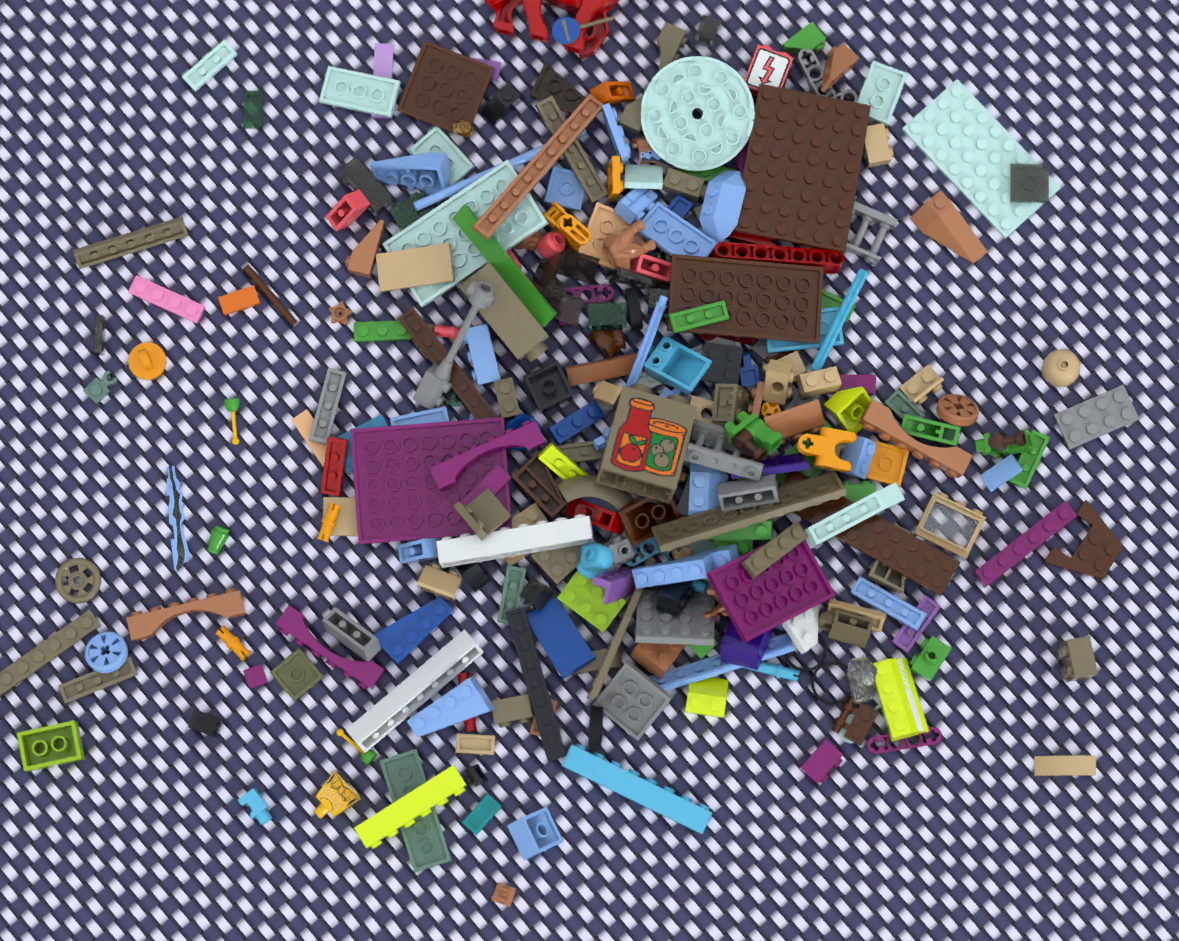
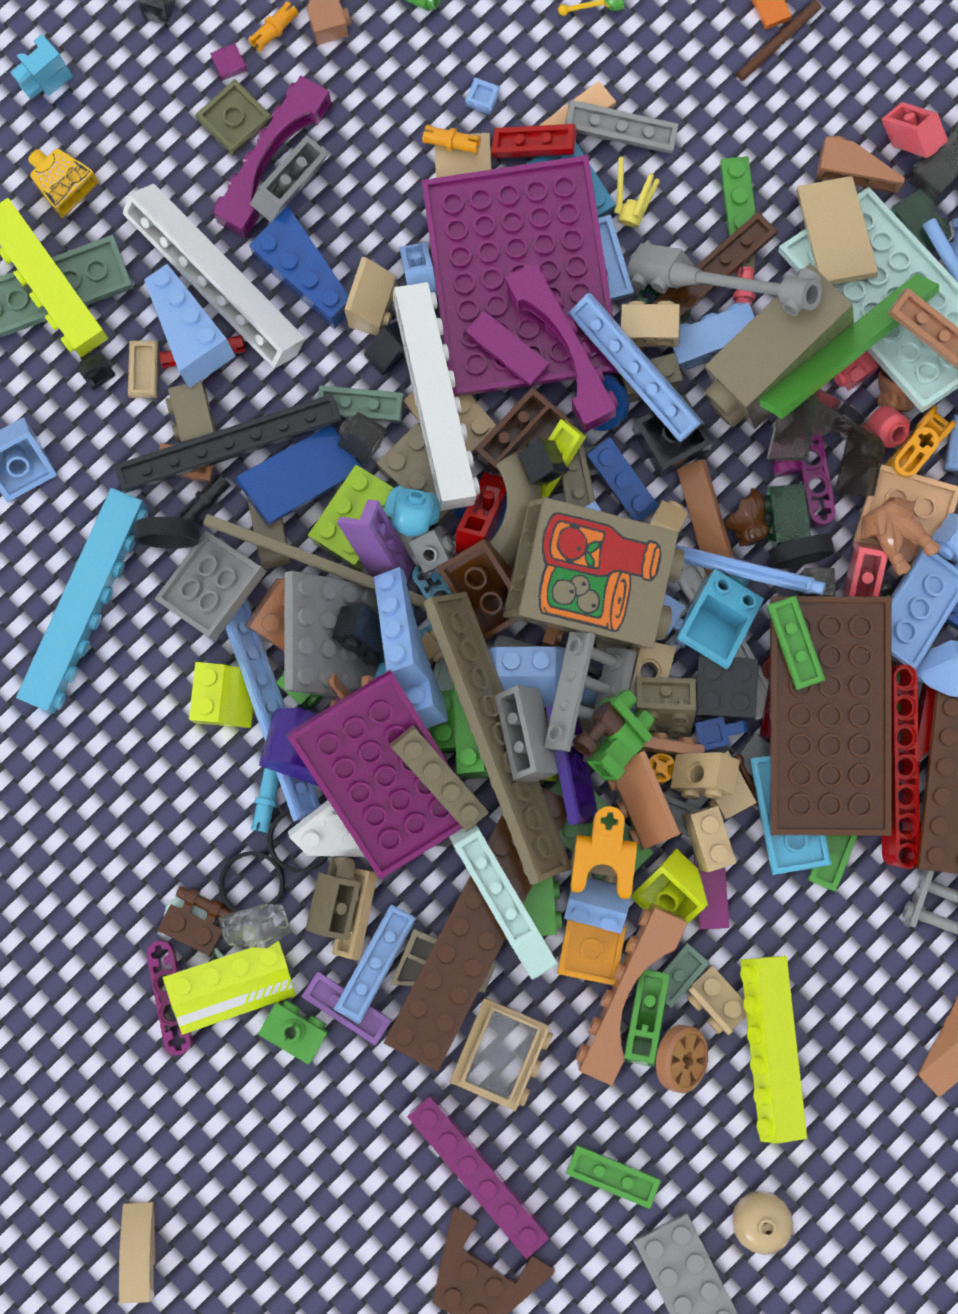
camera: 90 degrees right, 0 degrees up
nougat plate [328,301,353,325] -> none
hinge [336,729,377,766] -> none
dark tan bracket [454,489,511,541] -> none
teal tile [462,793,502,836] -> none
clear smoke wing [605,268,670,295] -> none
magenta brick [799,739,843,784] -> none
medium azure axle [810,269,868,371] -> none
hips [975,429,1033,458] -> none
light blue tile [980,454,1023,492] -> none
dark tan brick [1056,636,1098,683] -> none
none -> black pin [179,473,231,523]
none -> light blue tile [465,77,501,115]
none -> black brick [518,438,568,485]
none -> light blue tile [568,293,703,442]
none -> light yellow plant [614,157,660,228]
none -> tan brick [621,301,680,347]
none -> neon yellow brick [740,956,807,1144]

